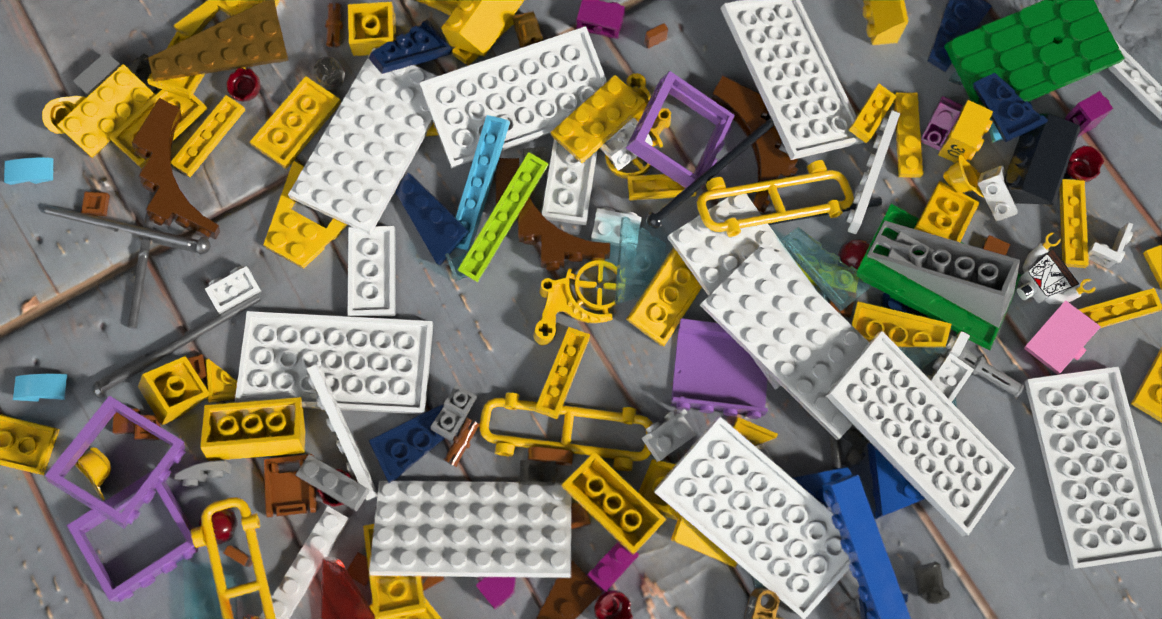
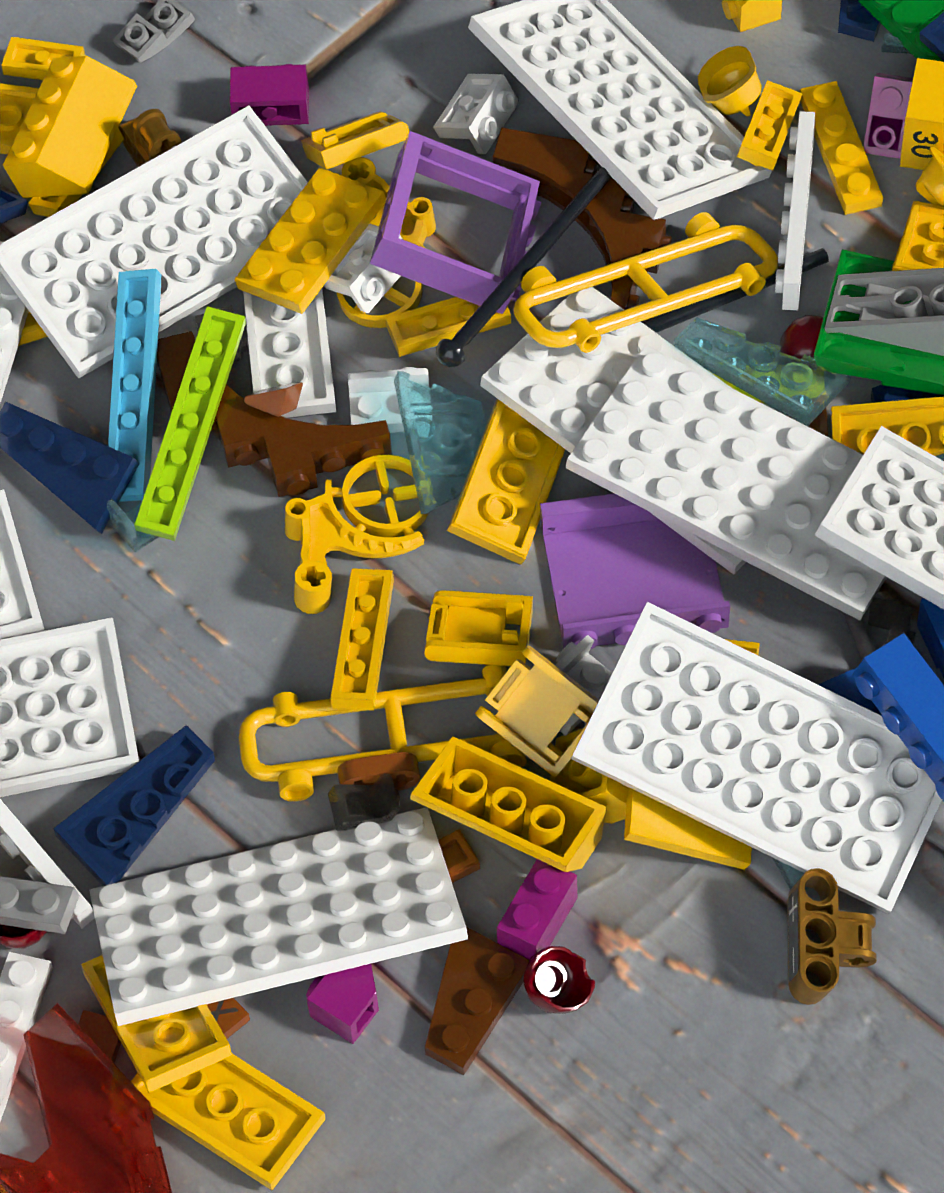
camera: 10 degrees left, 15 degrees down
light grey slope [431,385,477,441] -> none
dark orange pin [443,418,480,467] -> none
dark orange tile [644,23,668,49] -> none
none -> dark orange slope [244,382,303,417]
none -> yellow container [301,111,409,170]
none -> yellow container [424,590,533,666]
none -> white bracket [433,74,519,154]
none -> yellow container [475,645,599,778]
none -> yellow piece [698,46,762,117]

